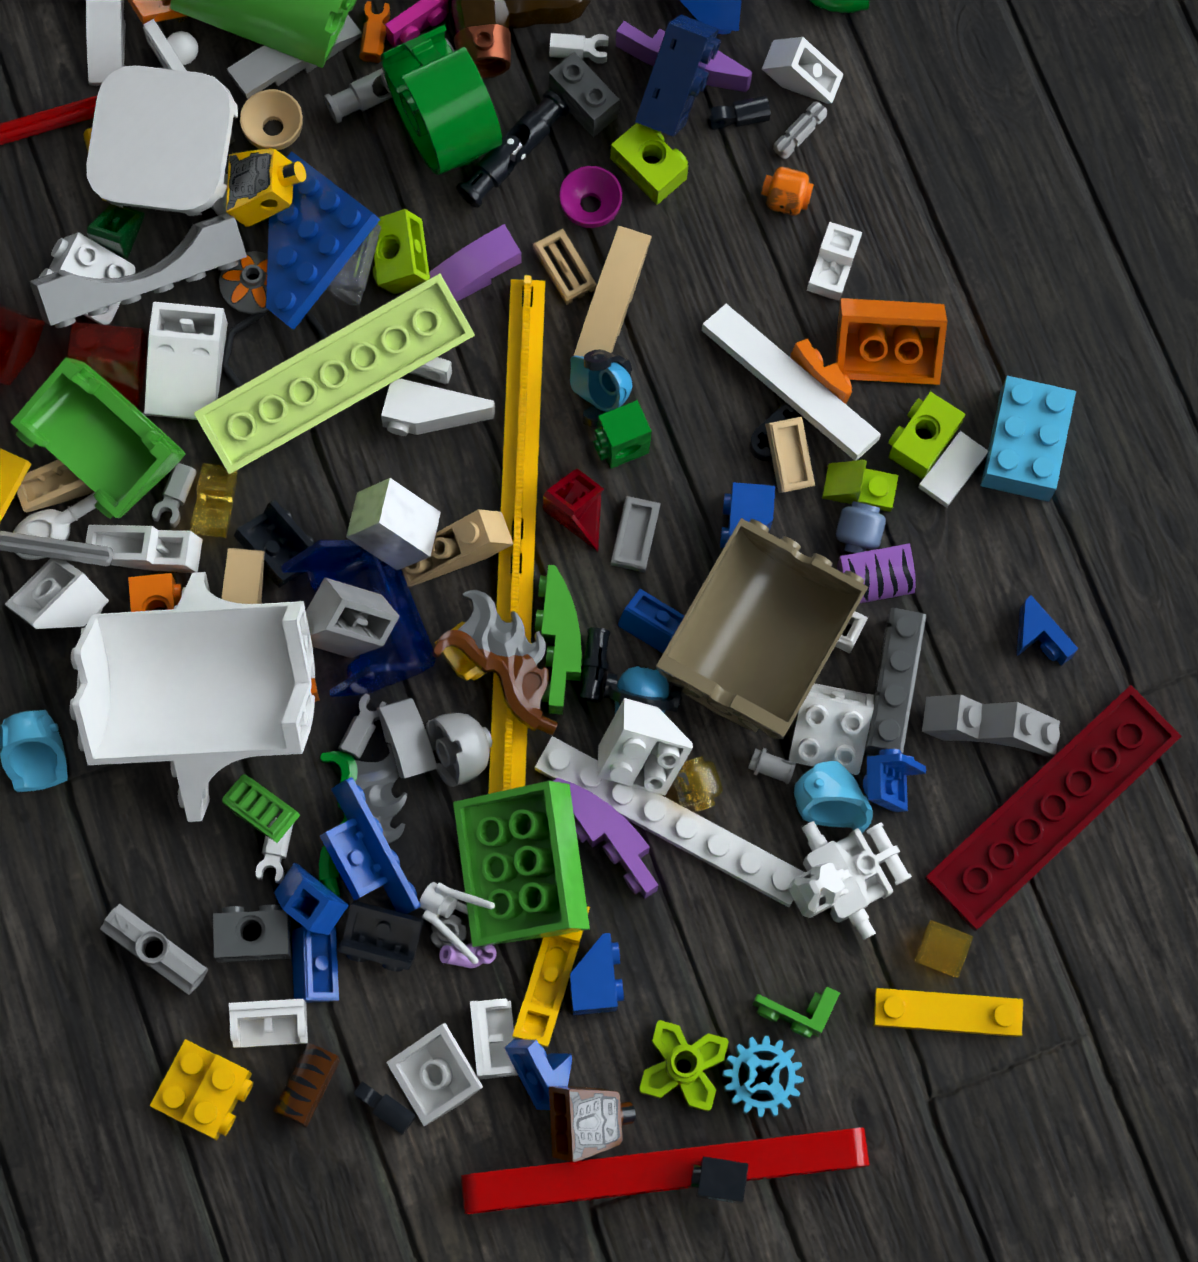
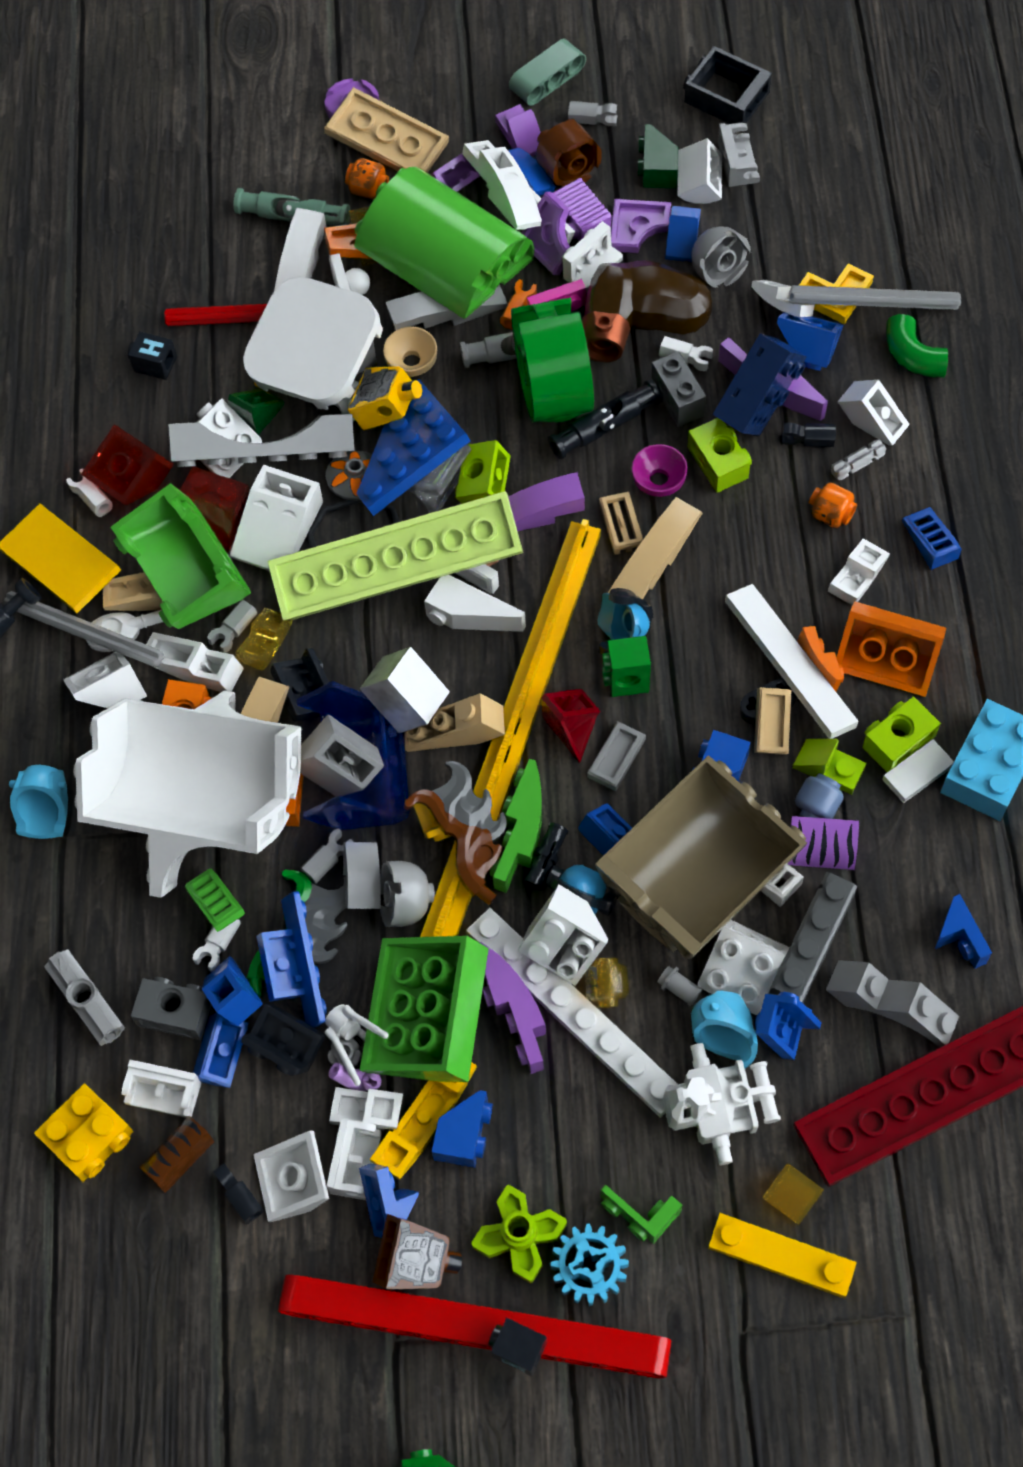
camera: 25 degrees right, 10 degrees down
none -> white slope [329,1087,403,1129]
none -> blue slope [902,507,961,570]

